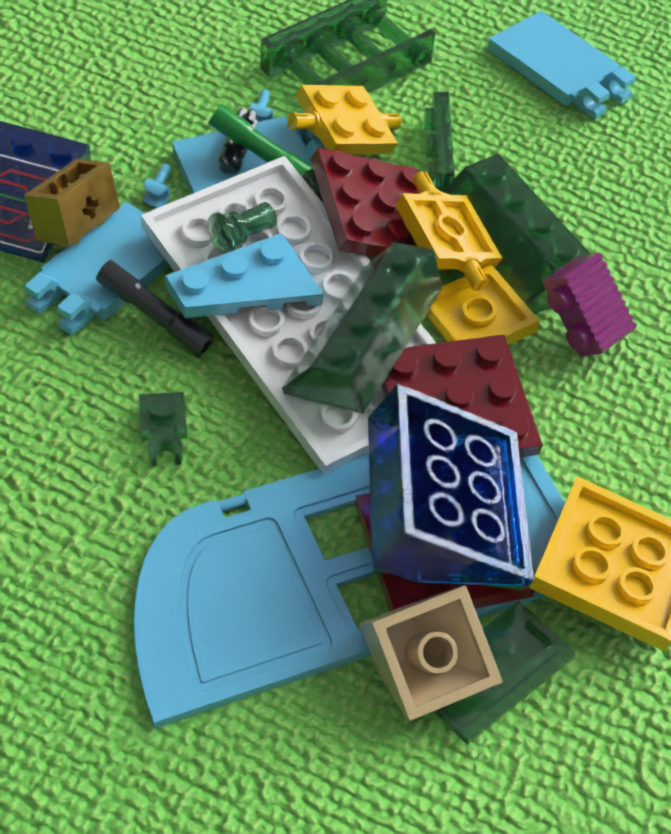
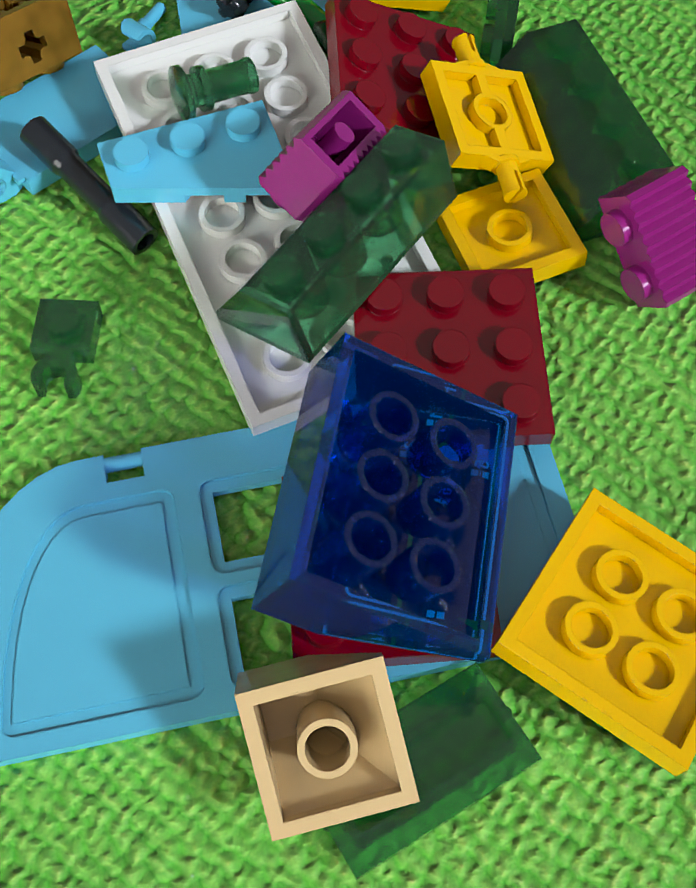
camera: 15 degrees right, 10 degrees up
none -> magenta brick [259,90,386,221]

